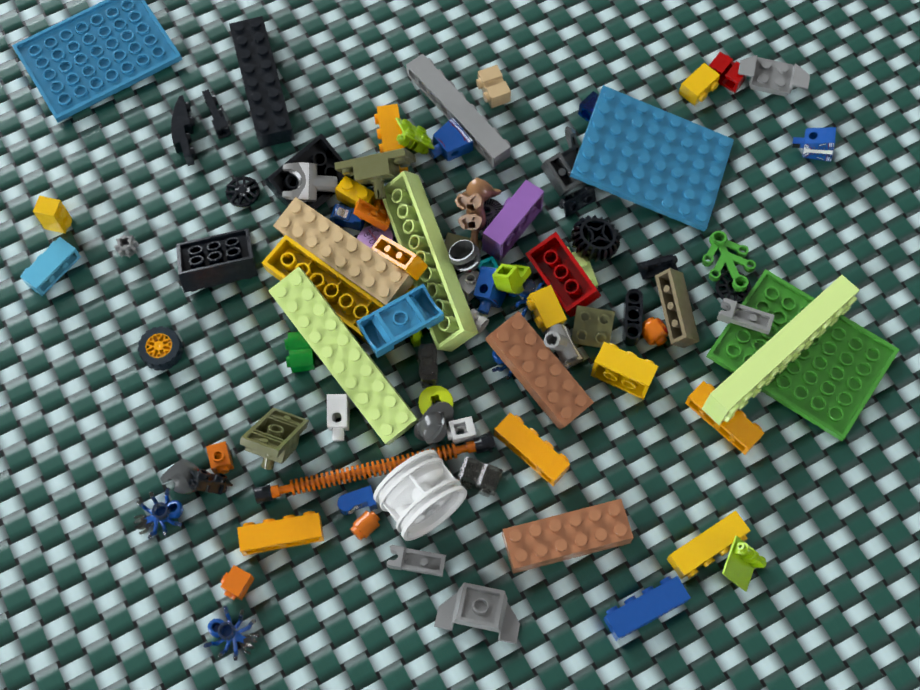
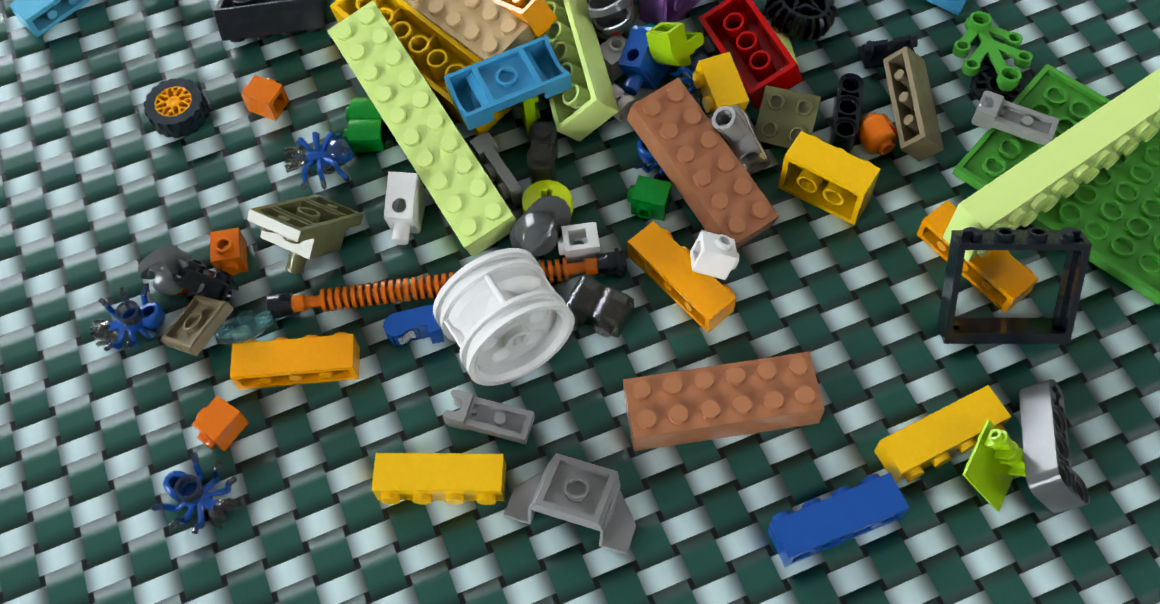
camera: 10 degrees right, 5 degrees down
orange brick [350,510,380,541] -> none
none -> dark tan tile [160,295,234,356]
none -> clear light blue dish [214,310,274,344]
none -> orange brick [241,75,289,121]
none -> animal [283,131,353,189]
none -> yellow brick [371,453,506,505]
none -> light grey plate [469,132,523,207]
none -> green brick [627,175,672,221]
none -> white brick [690,230,739,280]
none -> black window [937,227,1092,344]
none -> dark grey beam [1019,379,1090,513]

